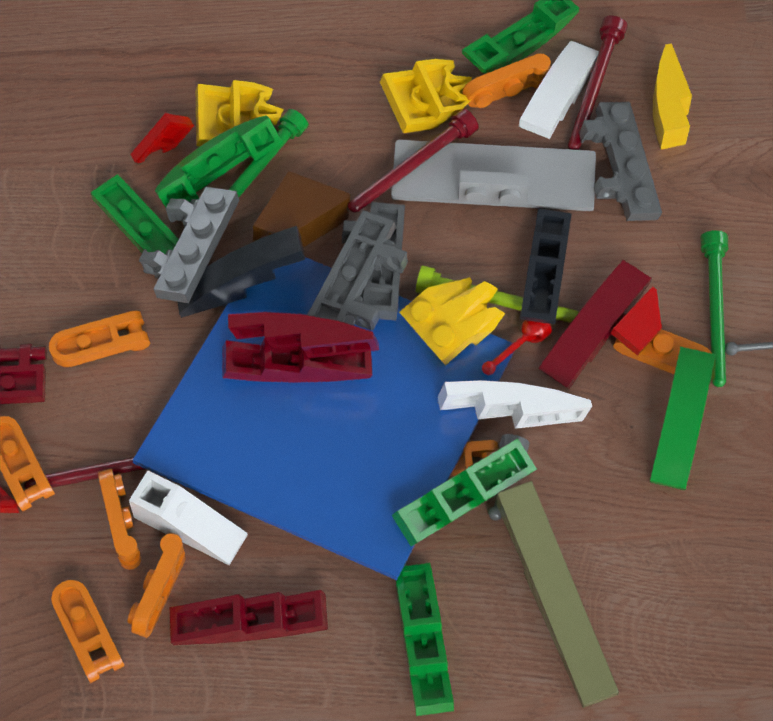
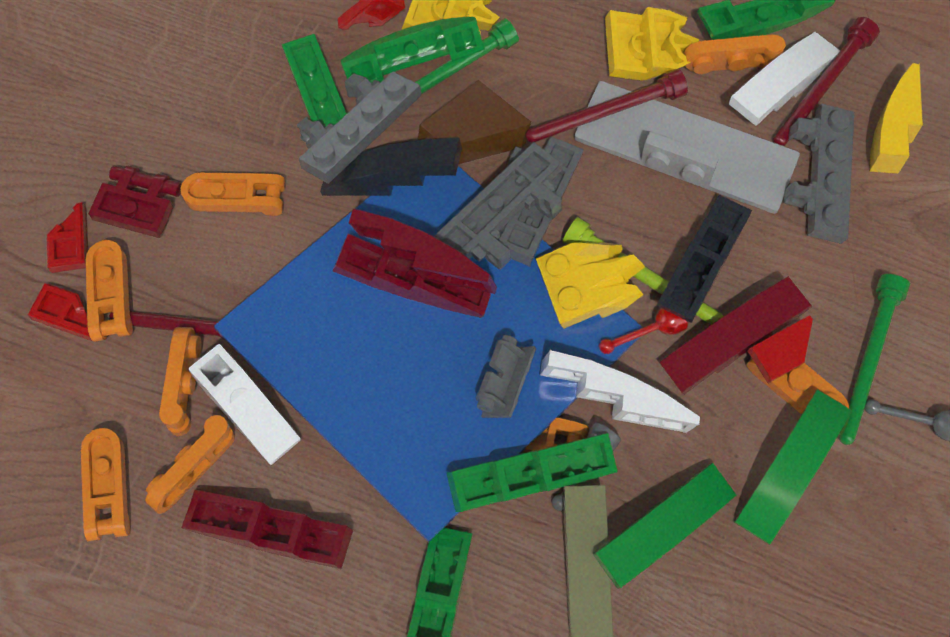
camera: 20 degrees right, 5 degrees up
none -> dark grey hinge [476,335,536,418]
none -> green slope [593,463,737,589]

